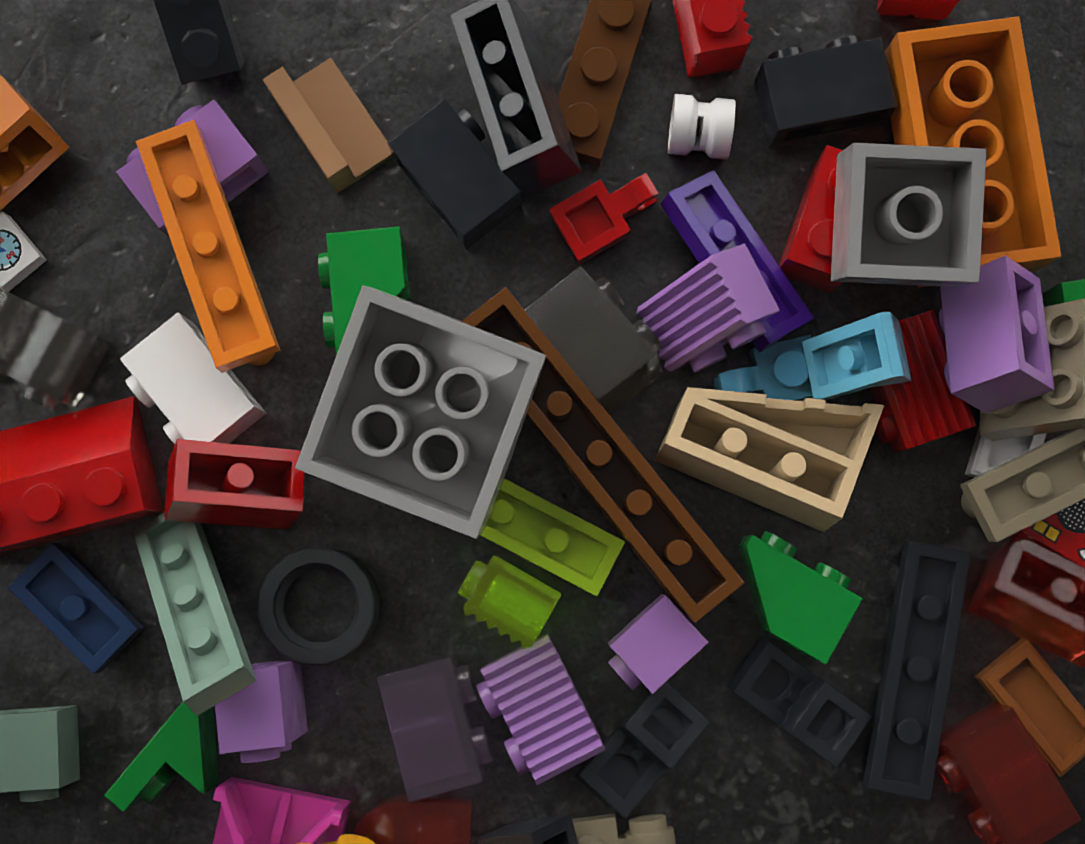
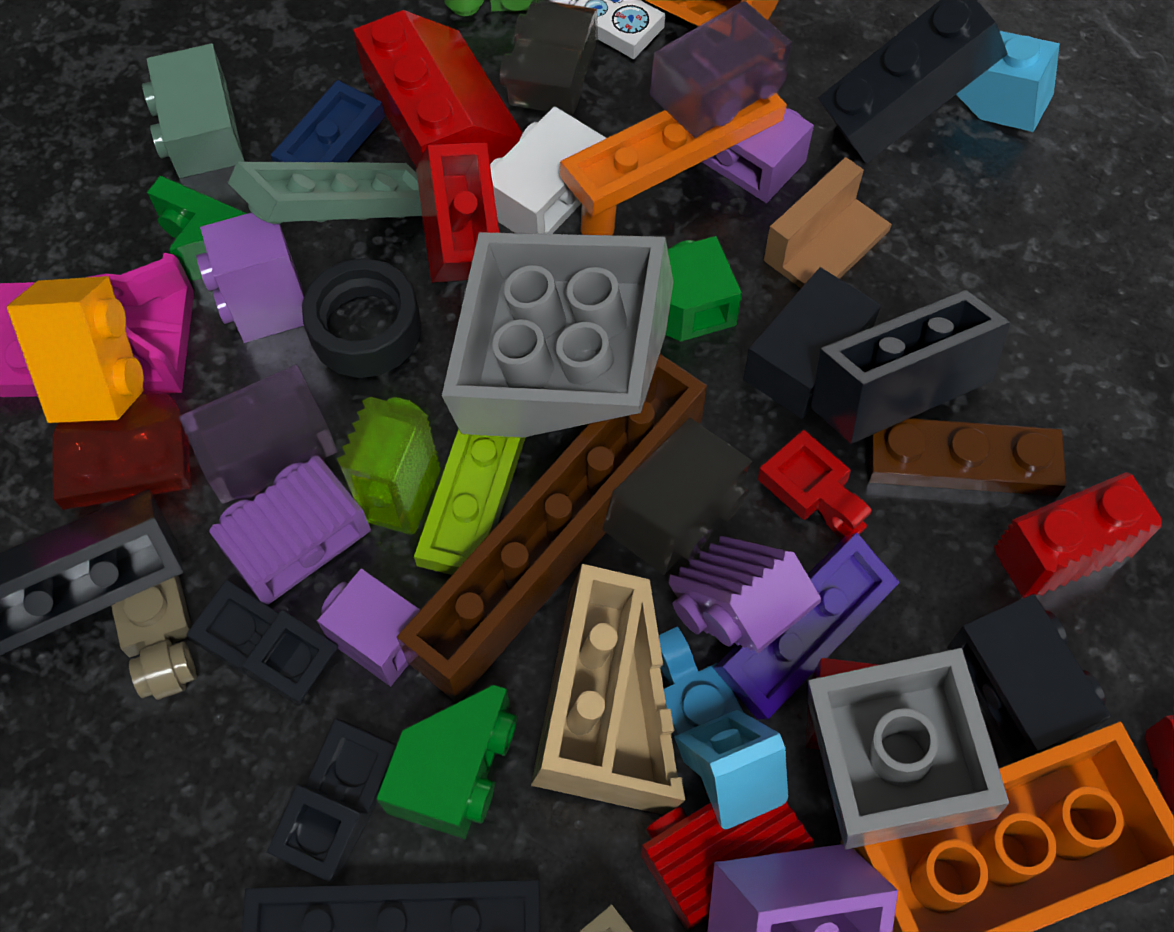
camera: 75 degrees right, 20 degrees down
white wheel [668,94,736,160] -> none
none -> clear purple brick [650,0,792,138]

